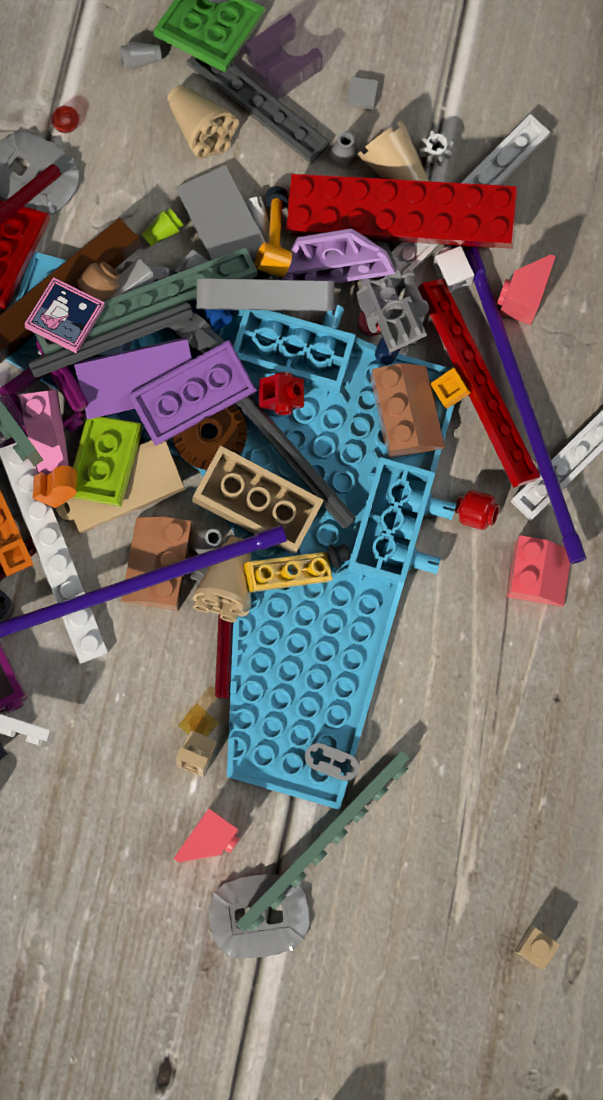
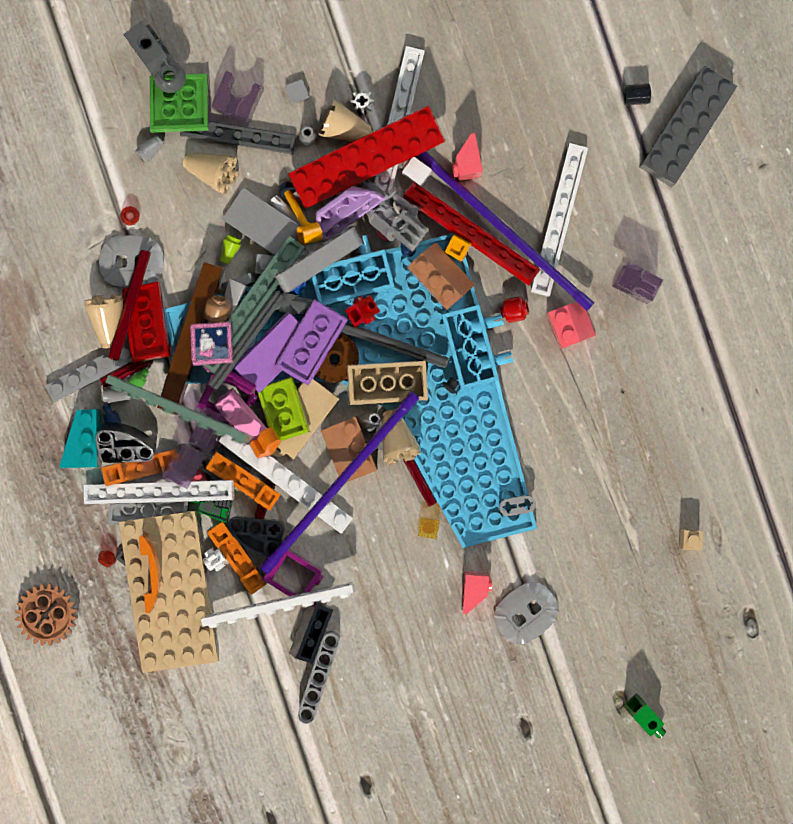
camera: 25 degrees left, 10 degrees up
tan slope [176,731,217,778] -> none
sand green plate [236,751,410,932] -> none
yellow tile [244,552,333,593] -> none

